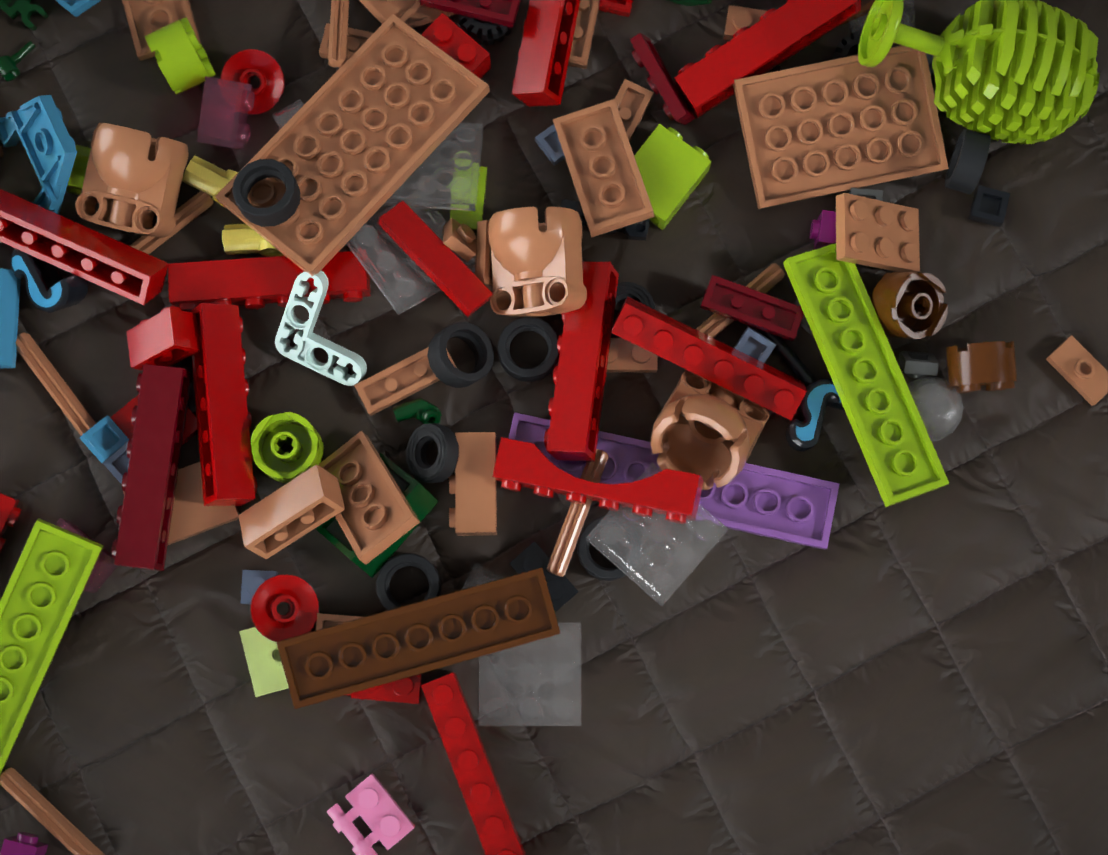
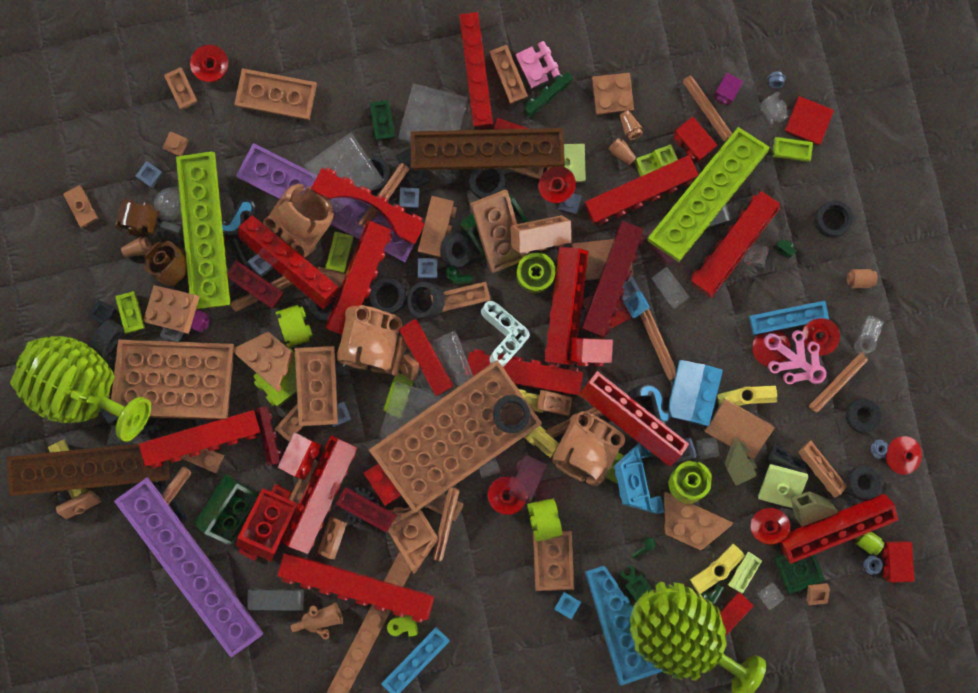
camera: 165 degrees left, 5 degrees up
none -> lime plate [115,291,145,334]
none -> nougat cone [121,237,151,258]
none -> sand blue plate [136,161,163,188]
none -> nougat plate [162,131,189,156]
none -> nougat plate [164,67,198,110]
none -> red dish [190,45,228,82]
none -> nougat wing [233,332,295,392]
none -> nougat plate [234,68,317,121]
none -> lime brick [276,305,312,348]
none -> brick [278,432,322,480]
none -> lime plate [326,232,354,273]
none -> dark green plate [370,100,395,141]
none -> sand blue plate [399,188,420,209]
none -> sand blue plate [418,258,437,278]
none -> nougat plate [489,45,528,105]
none -> dark green plate [524,72,573,118]
none -> nougat plate [537,390,573,416]
none -> red brick [584,155,699,226]
none -> nougat plate [592,73,634,115]
none -> nougat cone [608,137,636,165]
none -> nougat cone [620,111,643,140]
none -> lime slope [634,144,678,177]
none -> clear plate [651,267,689,309]
none -> red brick [673,116,717,163]

